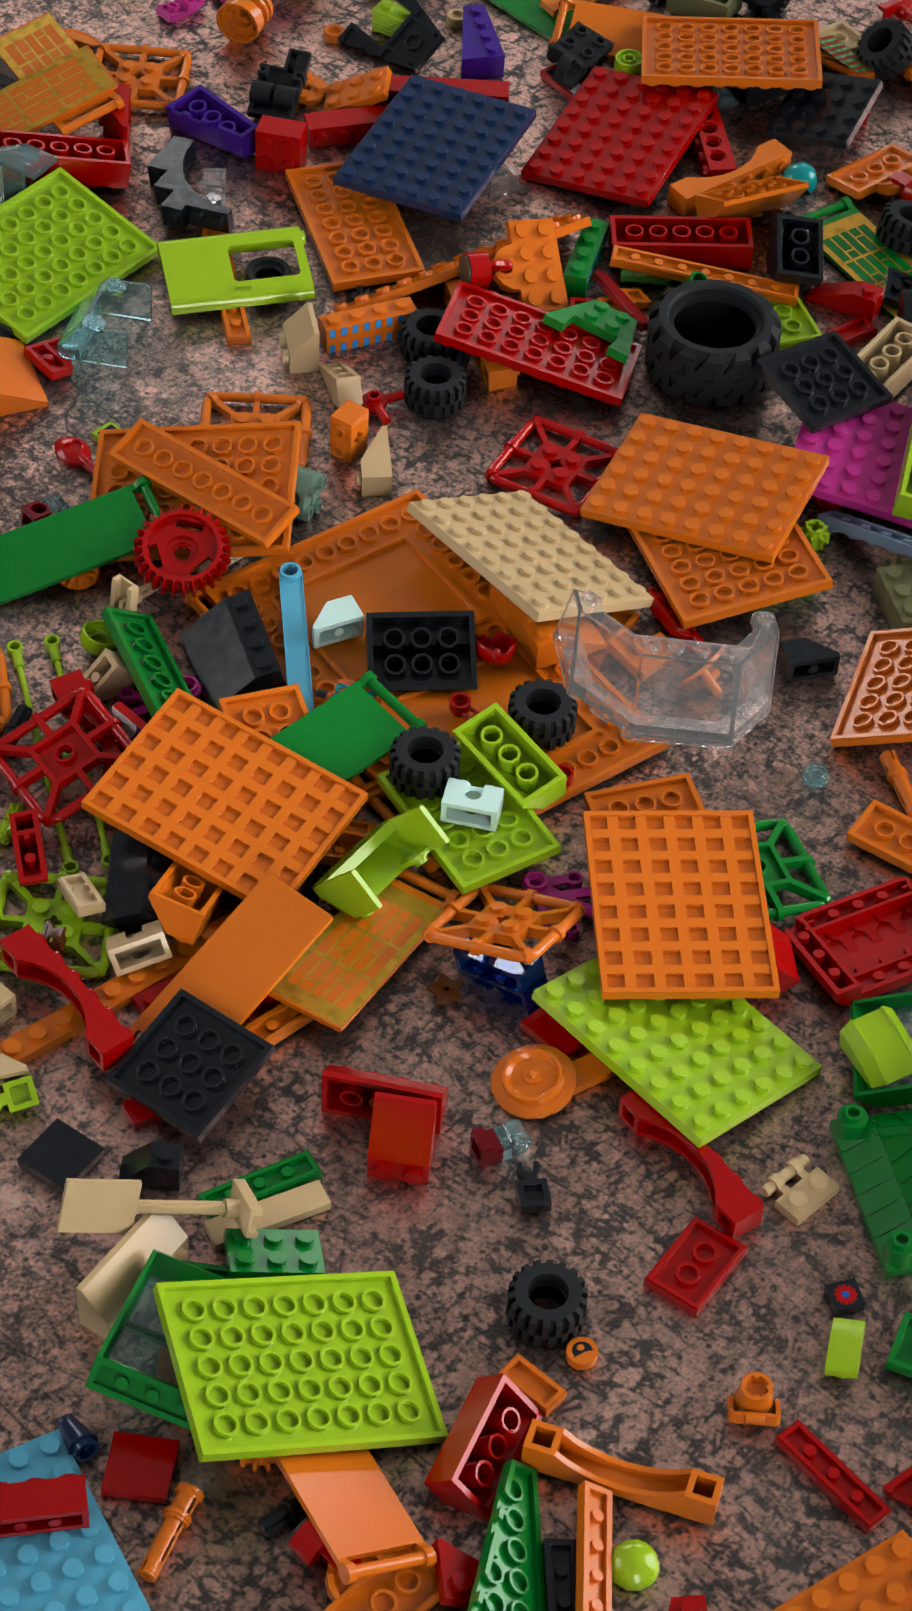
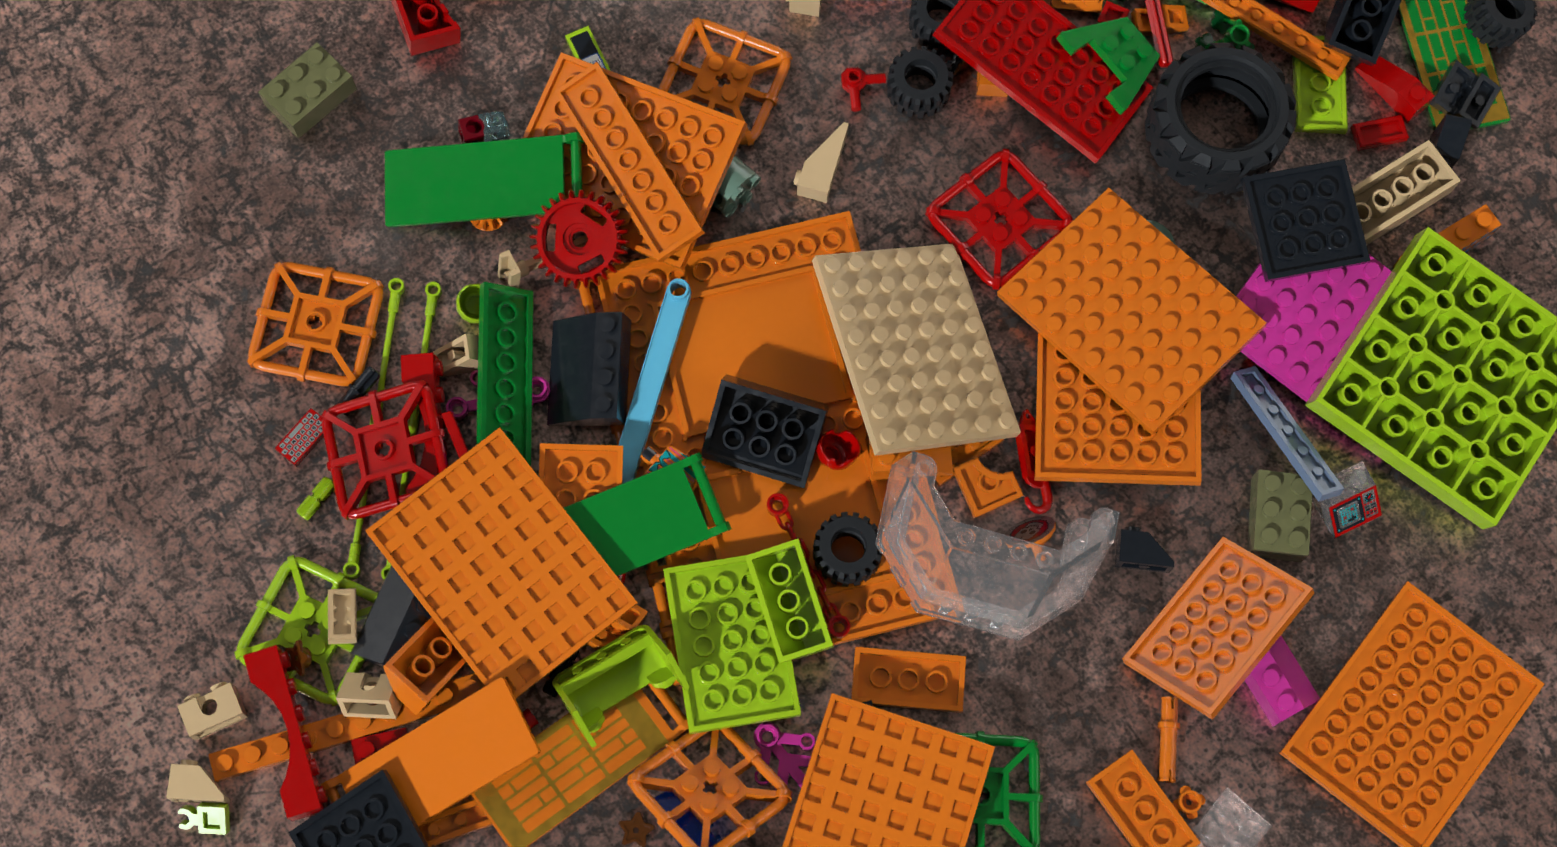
camera: 20 degrees right, 25 degrees up
red slope [9,808,49,887] -> none
red piece [55,436,95,477] -> none
light aqua slope [312,595,364,649] -> none
tan slope [319,361,363,408] -> none
orange brick [330,400,369,464] -> none
black tyre [389,726,461,800] -> none
light aqua brick [440,778,504,832] -> none
lime gear [800,519,831,551] -> none
clear light blue plate [802,763,830,789] -> none

